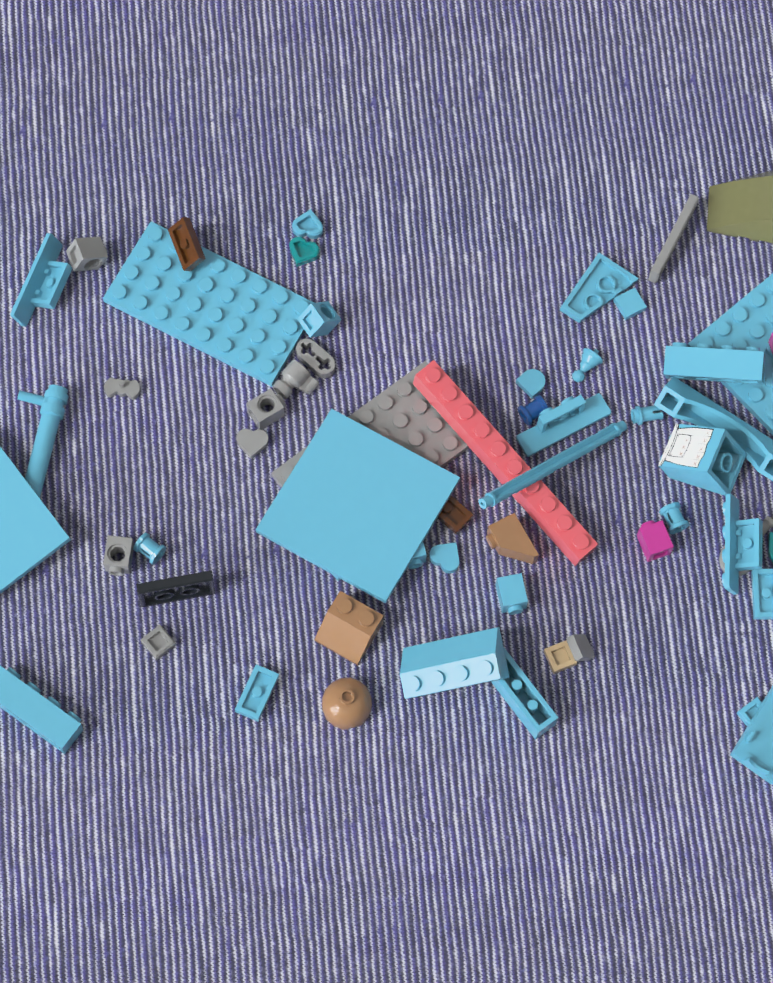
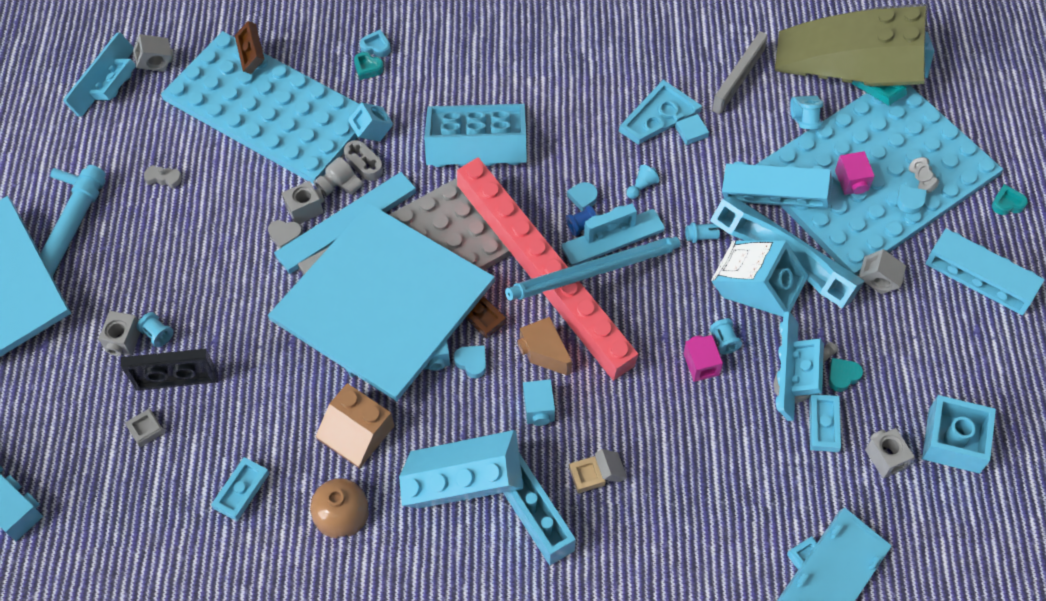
camera: 10 degrees right, 10 degrees down
none -> medium azure tile [274,172,416,274]
none -> medium azure slope [424,104,527,167]
none -> medium azure piece [790,95,823,129]

